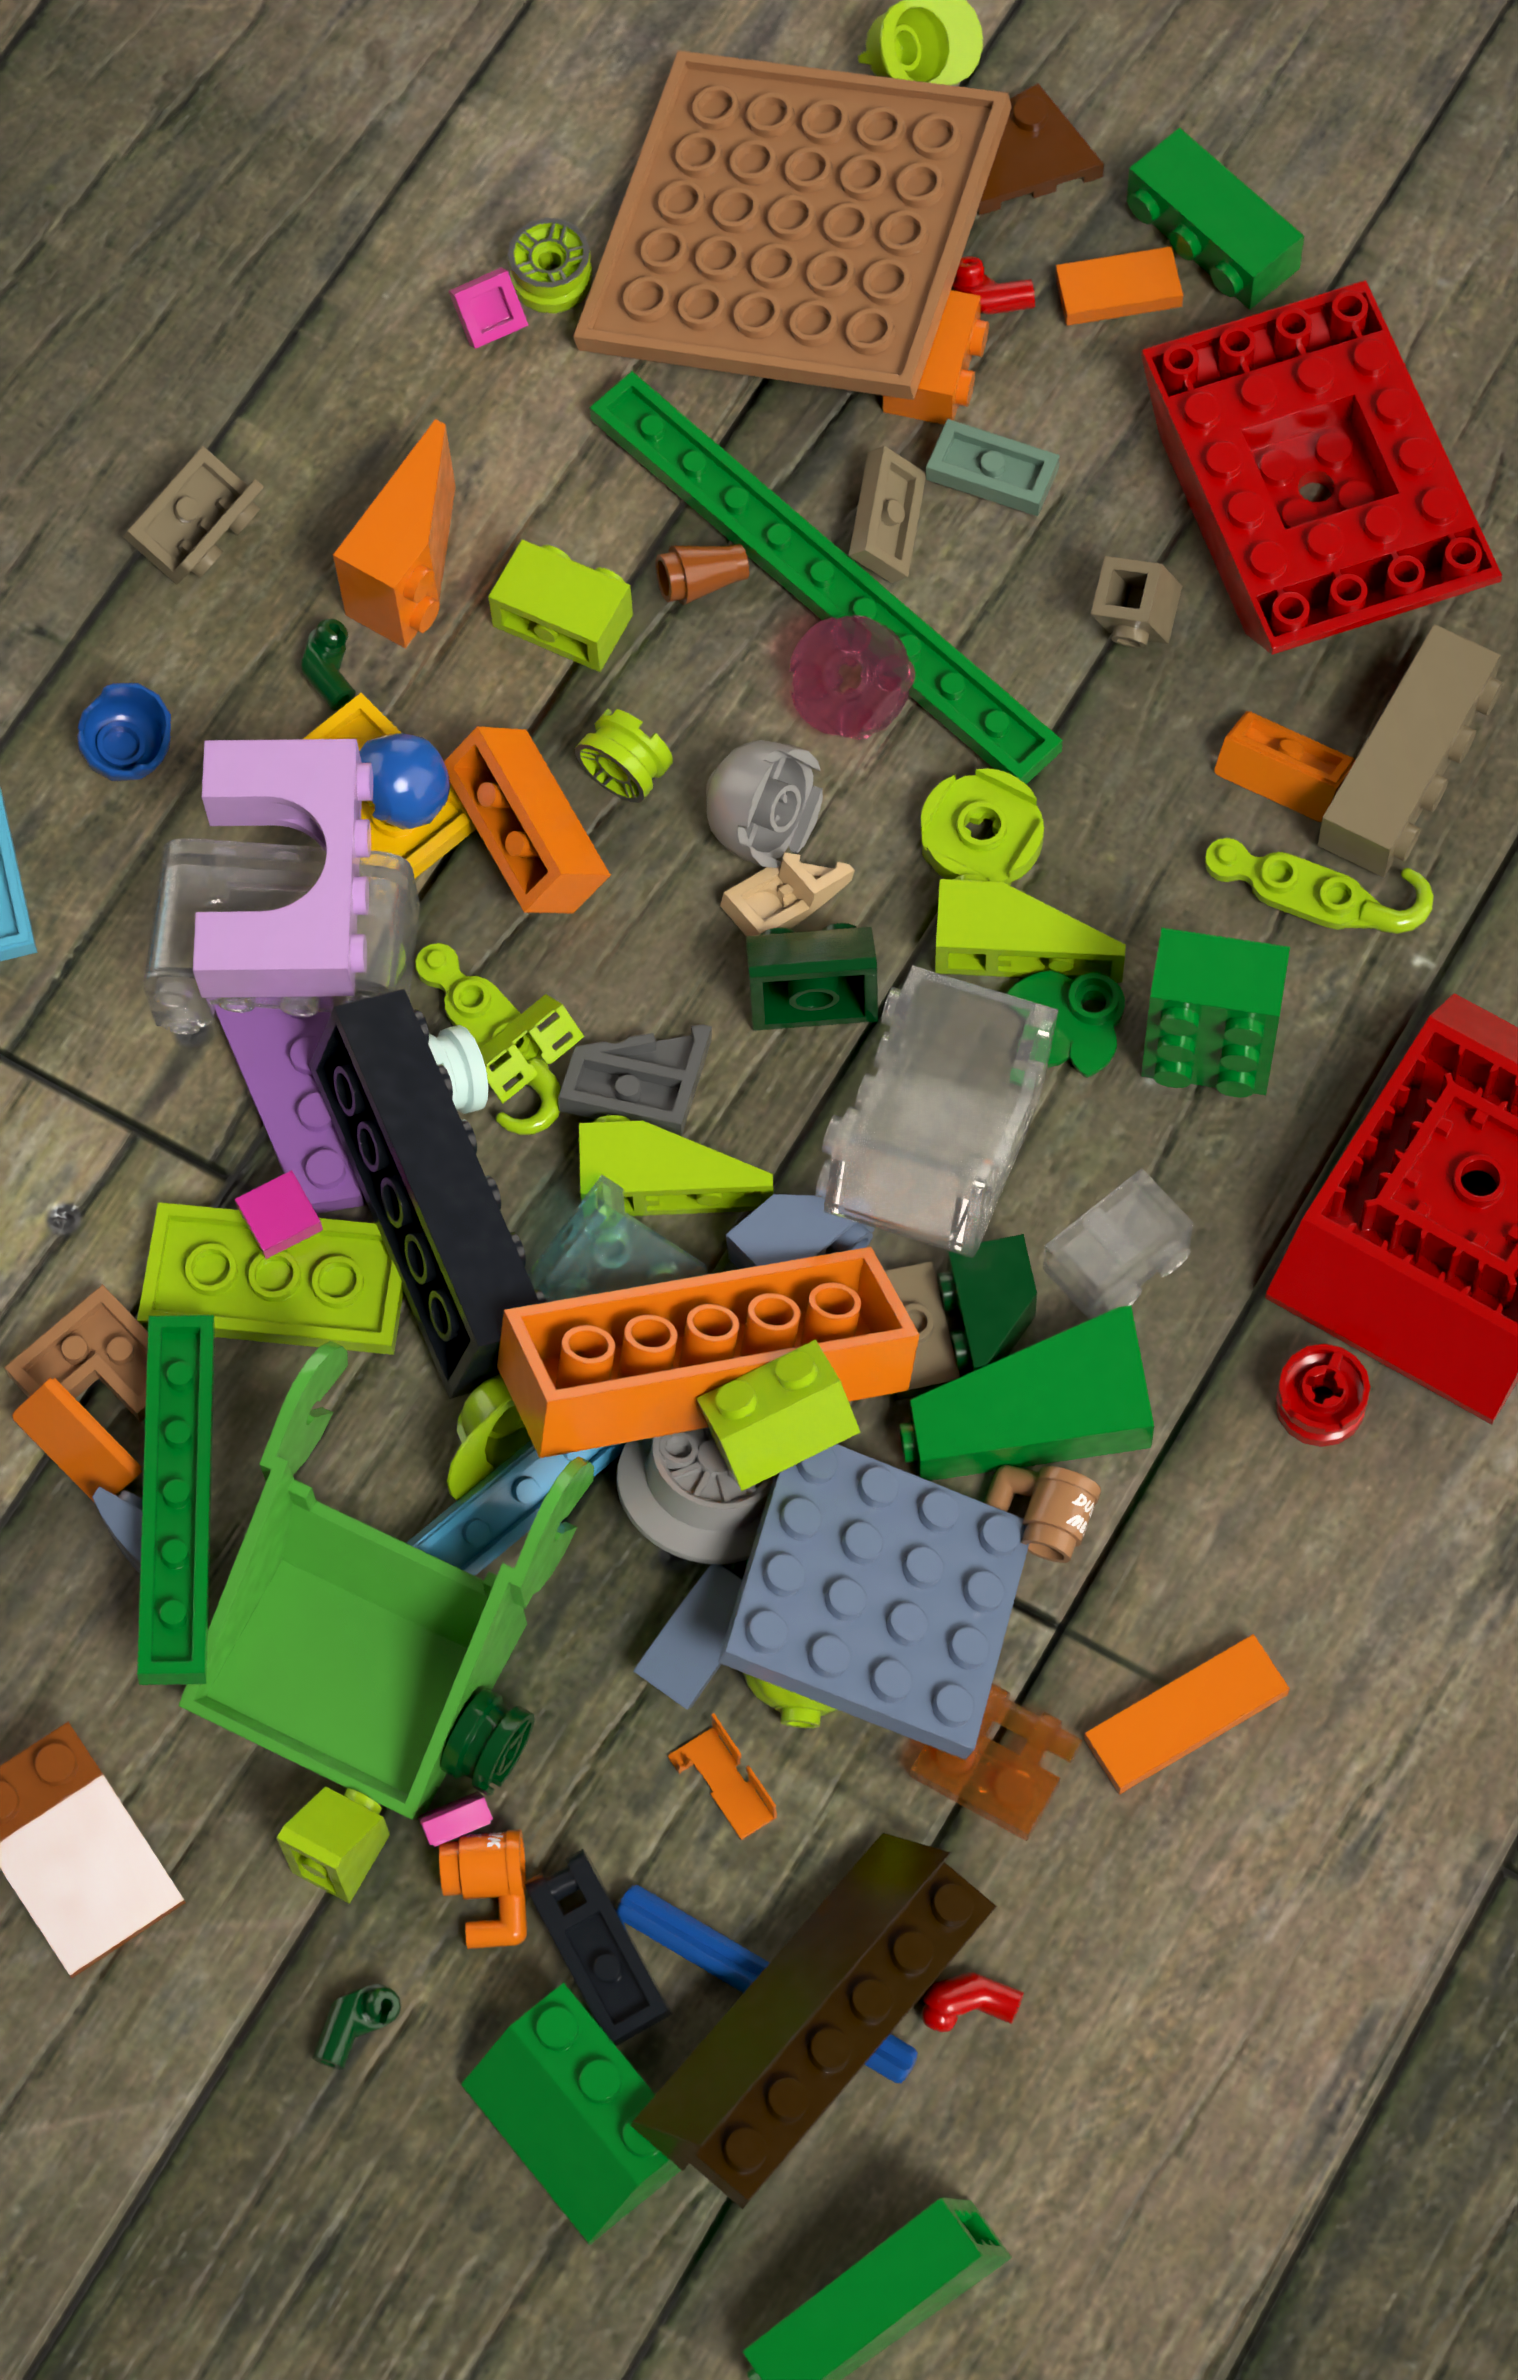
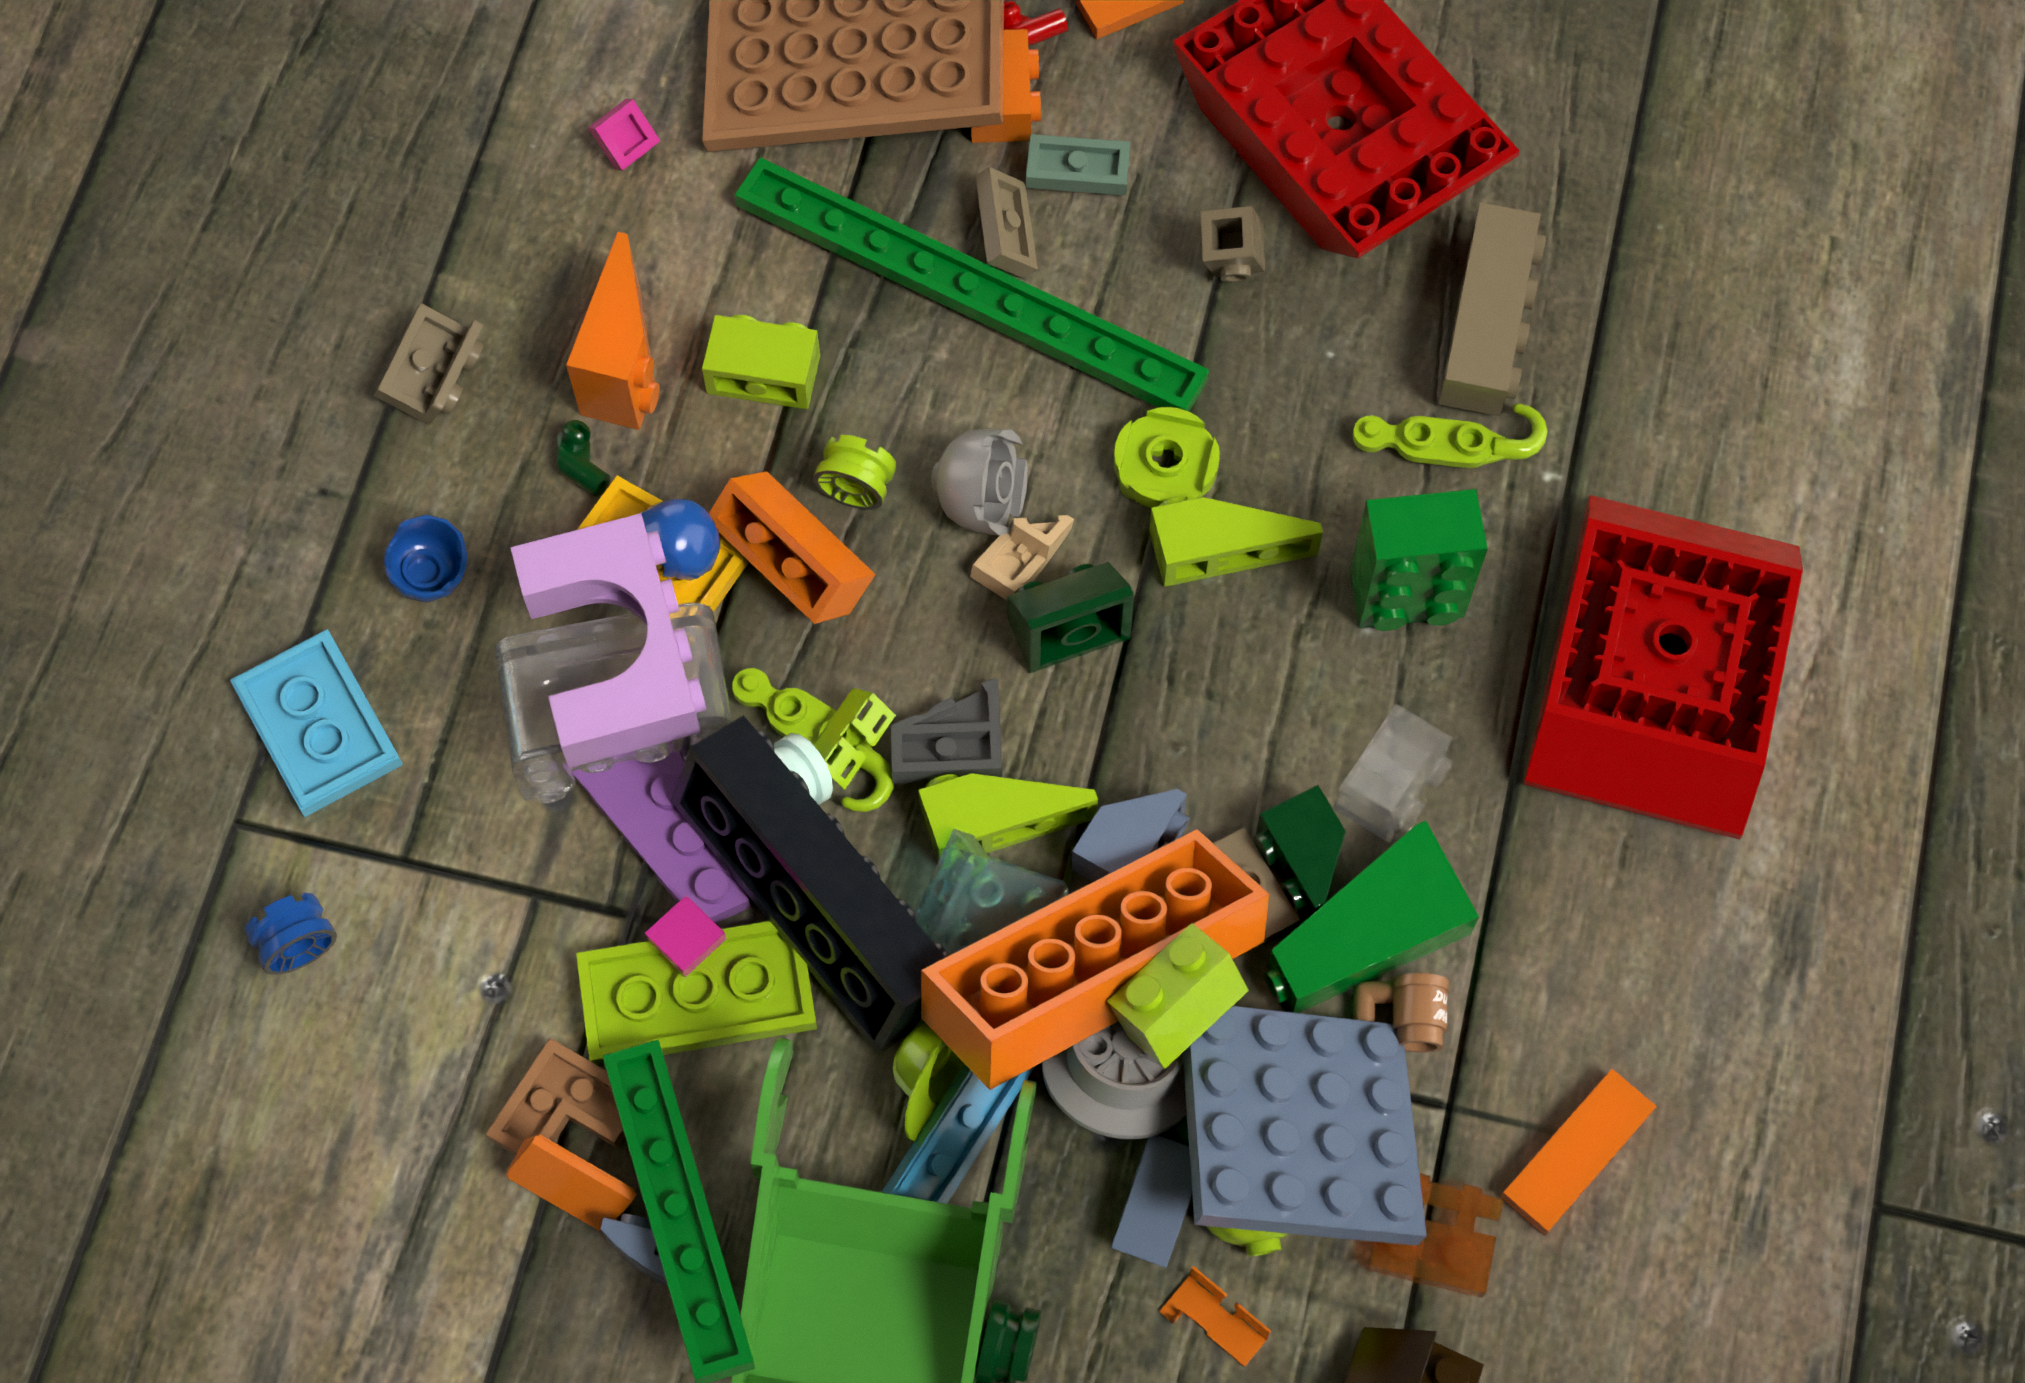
camera: 20 degrees left, 0 degrees up
lime wheel [508,218,593,314] -> none
dark orange cone [655,544,749,605] -> none
clear pink plate [789,615,916,740] -> none
clear windscreen [816,966,1058,1259] -> none
green plate [1007,970,1125,1078] -> none
orange slope [1214,711,1355,822] -> none
red wheel [1275,1344,1371,1447] -> none

